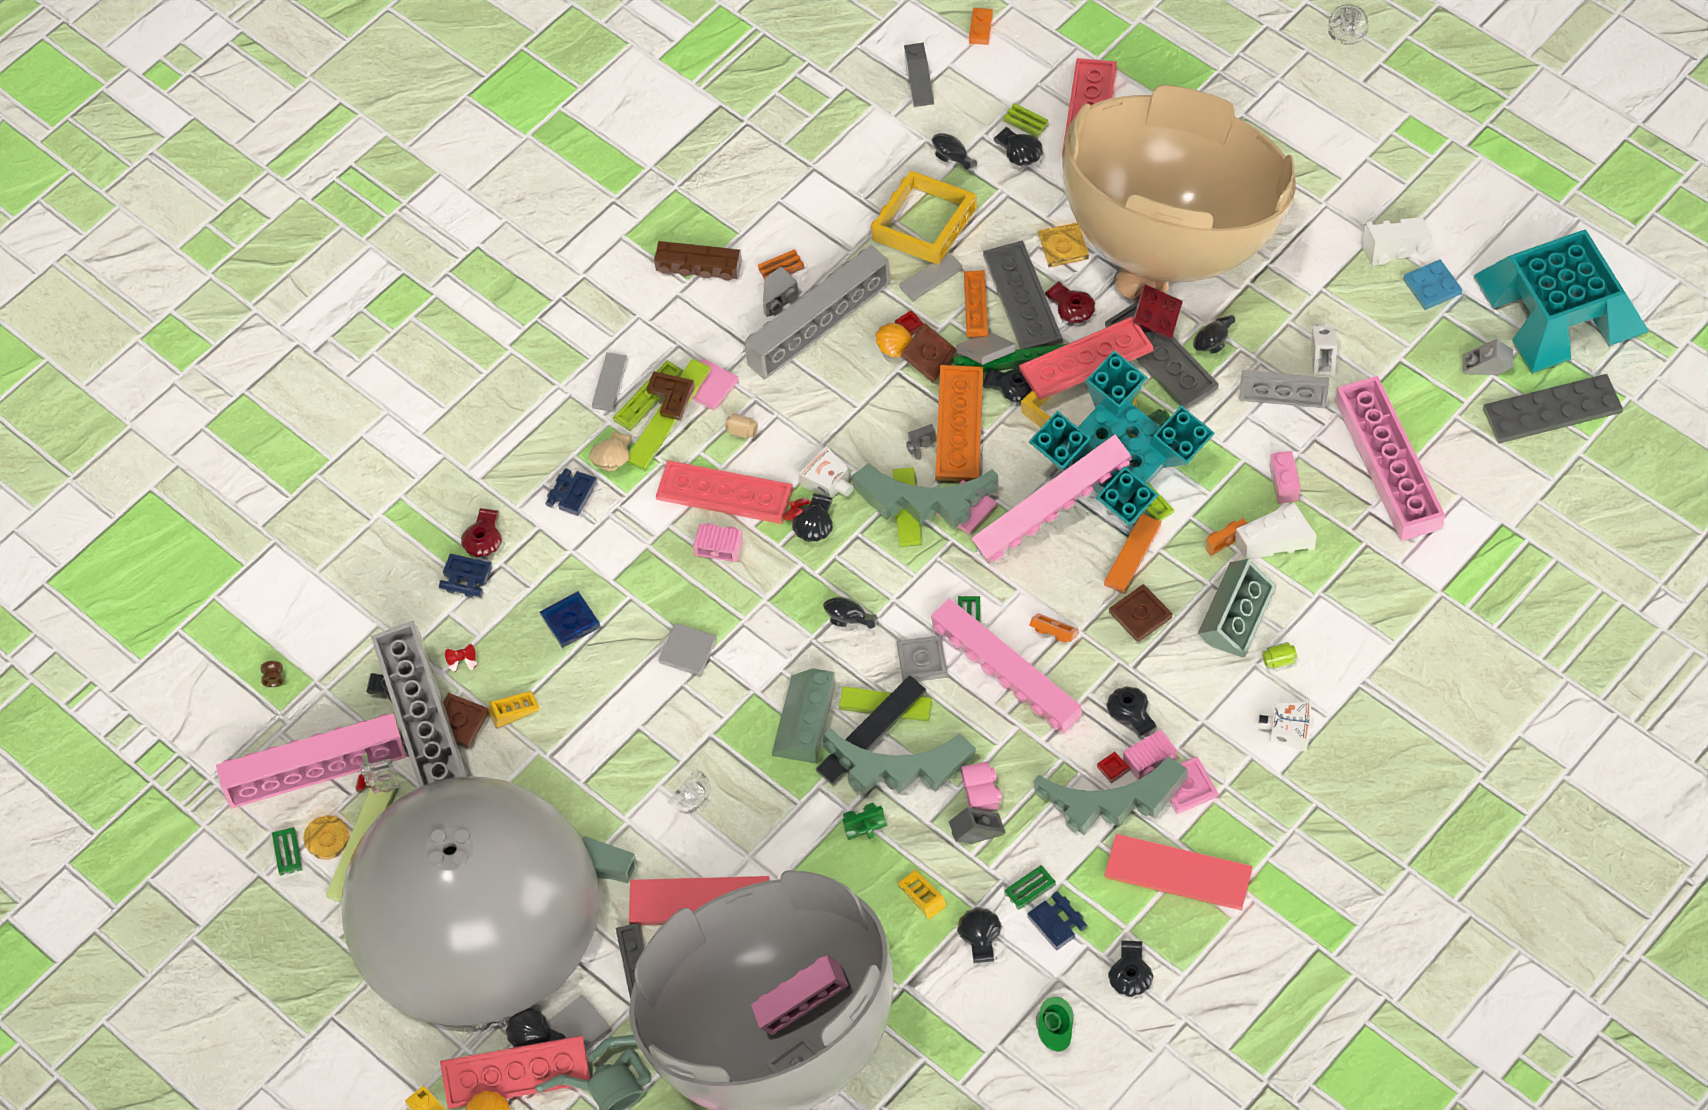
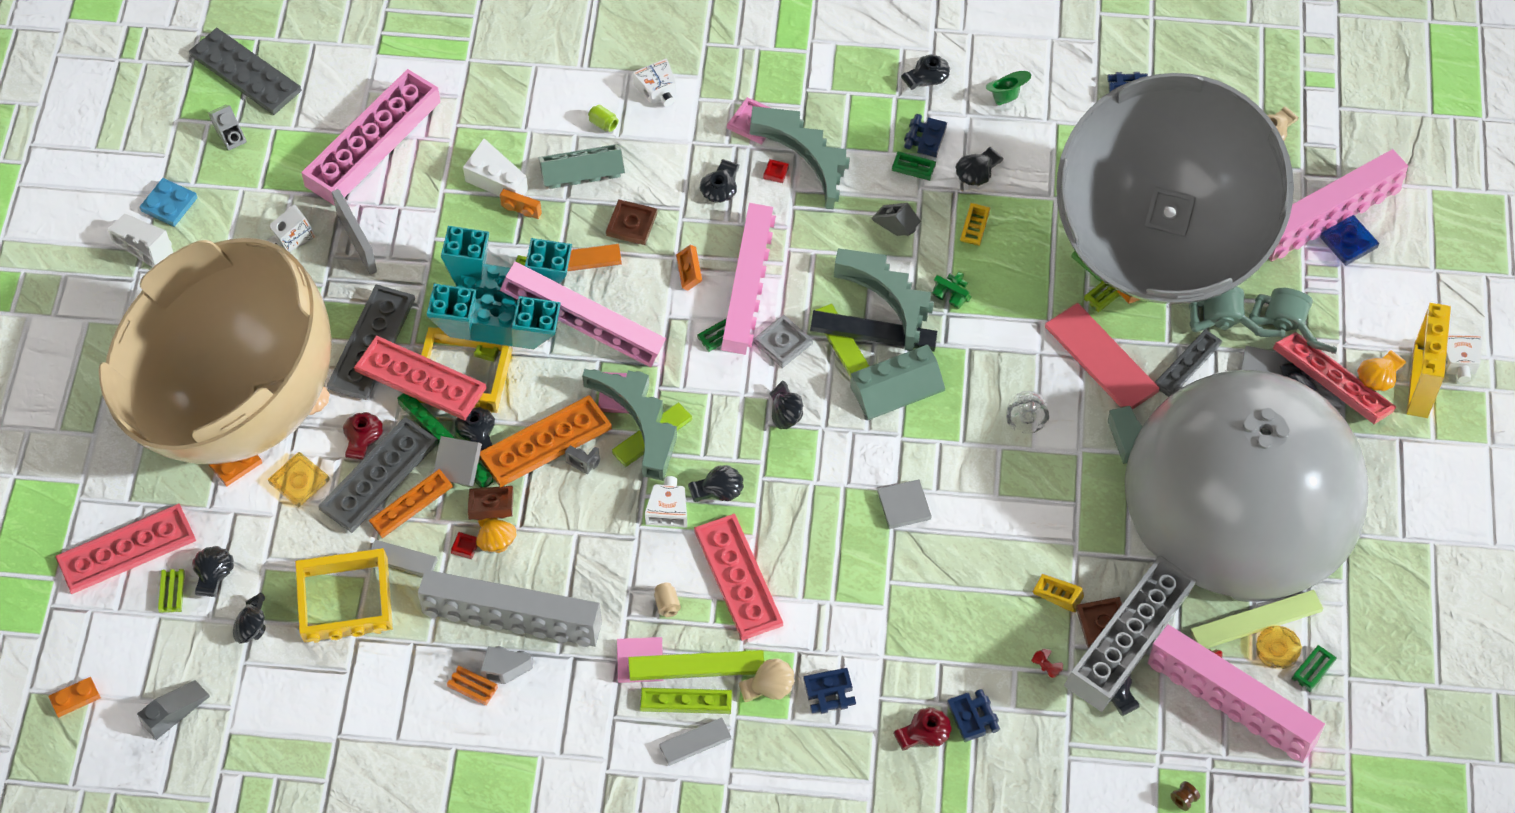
camera: 130 degrees left, 0 degrees up
clear bracket [360,753,400,794] -> none
clear blue plate [540,591,601,648] -> none
reddish brown plate [646,371,695,421] -> none
reddish brown brick [654,241,742,281] -> none
bright pink brick [693,523,743,562] -> none
bright pink brick [751,955,848,1035] -> none
red piece [782,497,811,521] -> none
bright pink brick [961,762,1002,811] -> none
coral tile [1105,834,1253,911] -> none
bright pink brick [1123,729,1177,780] -> none
dark red bracket [1133,284,1183,339] -> none
black animal [1193,315,1235,354] -> none
bright pink brick [1269,451,1301,503] -> none
teal slope [1474,229,1648,374] -> none

